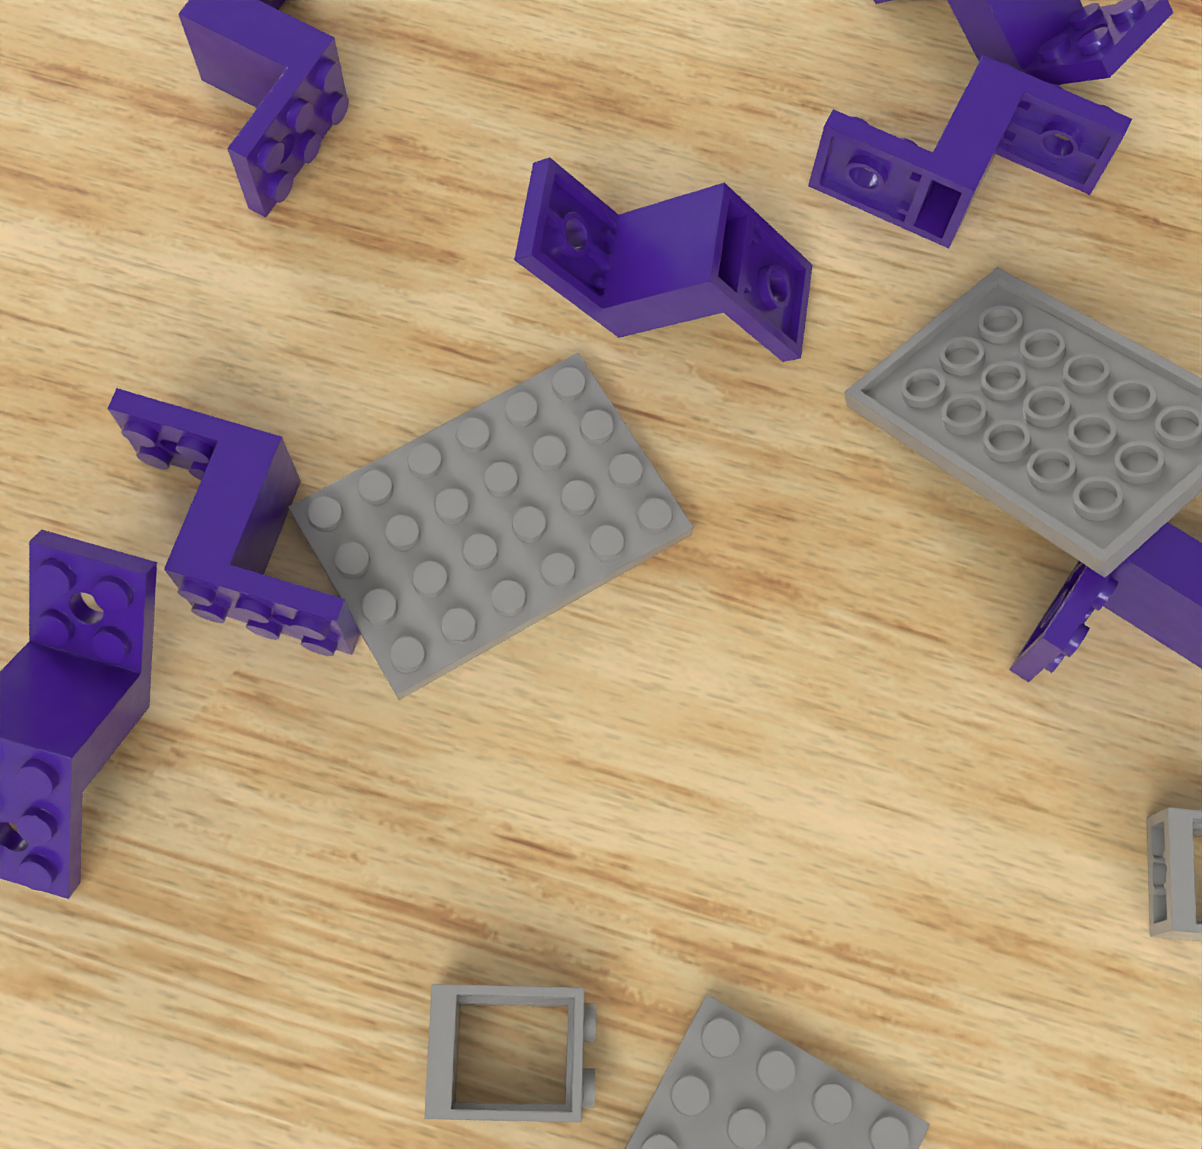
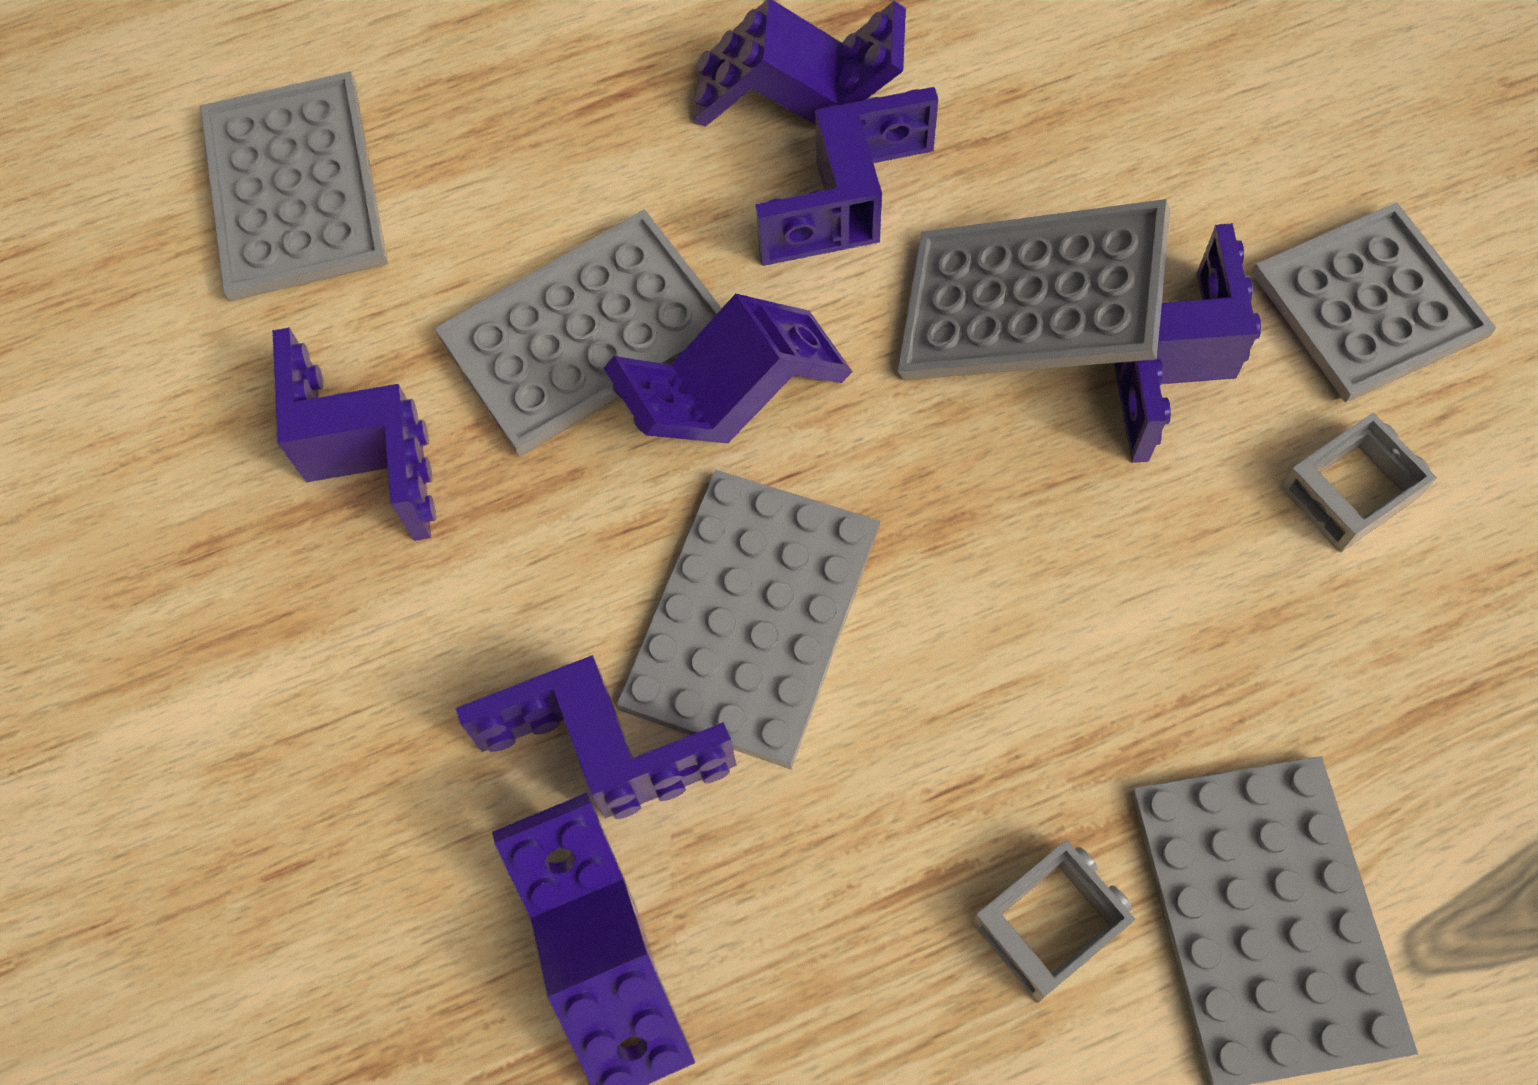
camera: 30 degrees left, 5 degrees down
none -> light grey plate [435,209,722,457]

